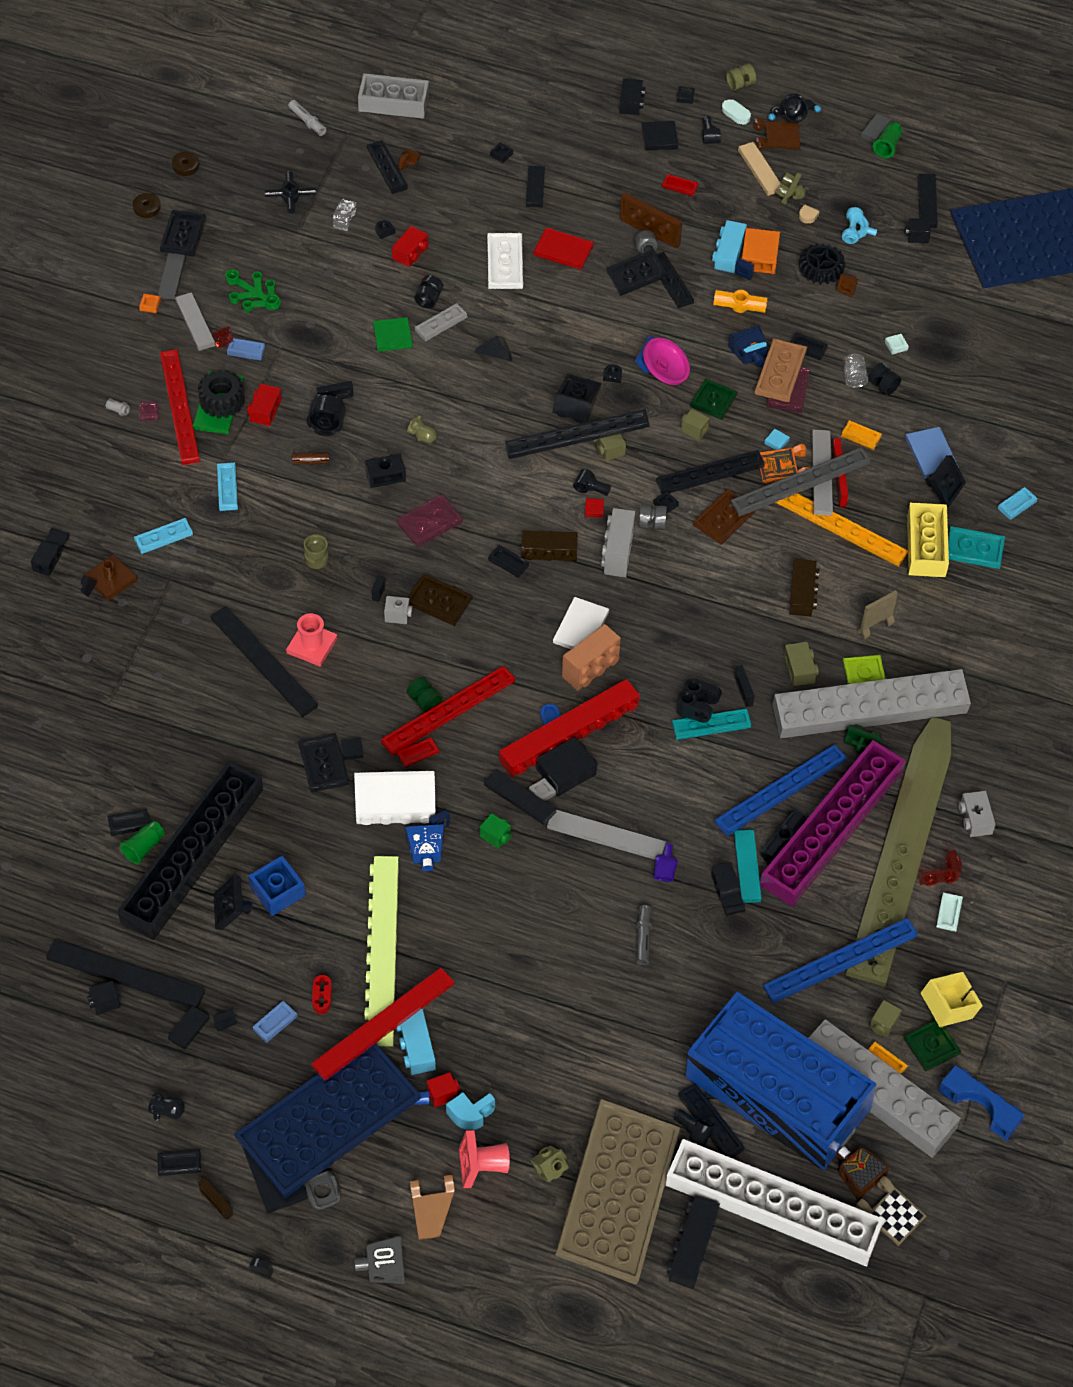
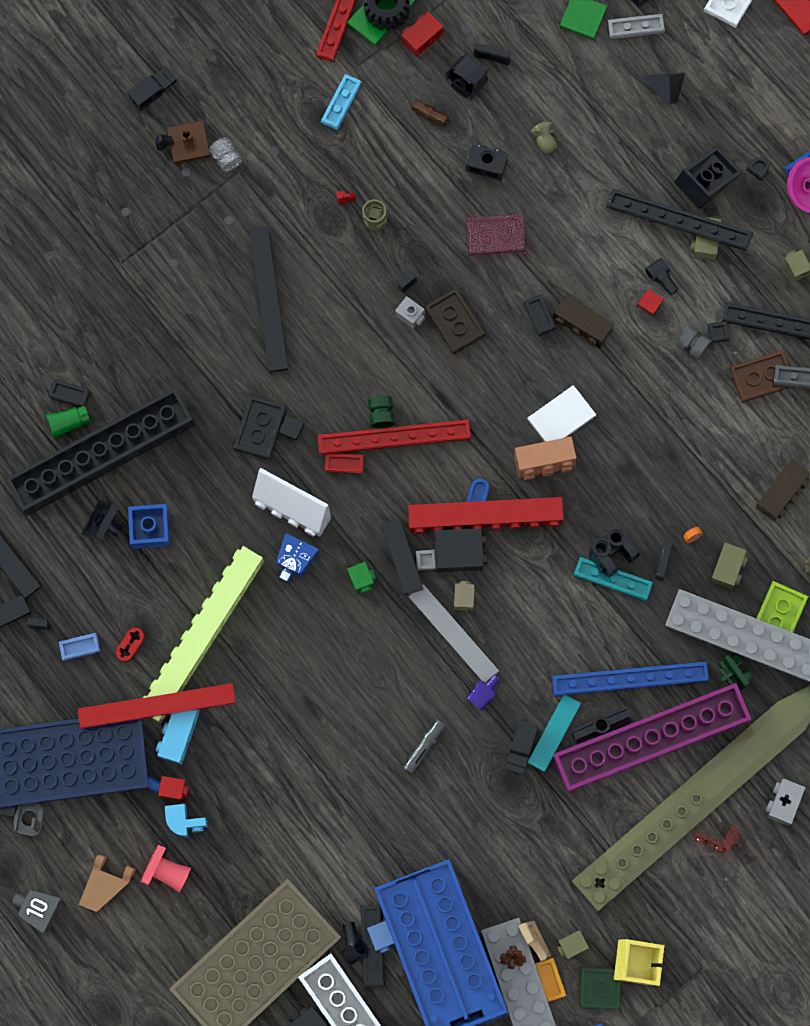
camera: 40 degrees right, 20 degrees up
medium azure tile [134,518,193,554] -> none
coral plant [286,613,338,667] -> none
dark blue tile [429,810,450,828] -> none
olive brick [530,1146,569,1182] -> none
light grey brick [601,508,635,577] -> none
blue tile [763,918,918,1004] -> none
light aqua tile [936,892,963,932] -> none
none -> clear wheel [209,137,243,172]
none -> red tile [336,191,356,205]
none -> medium blue brick [367,921,395,954]
none -> dark tan brick [454,581,475,611]
none -> reddish brown plant [500,946,526,969]
none -> tan tile [519,921,551,961]
none -> orange tile [683,527,703,544]

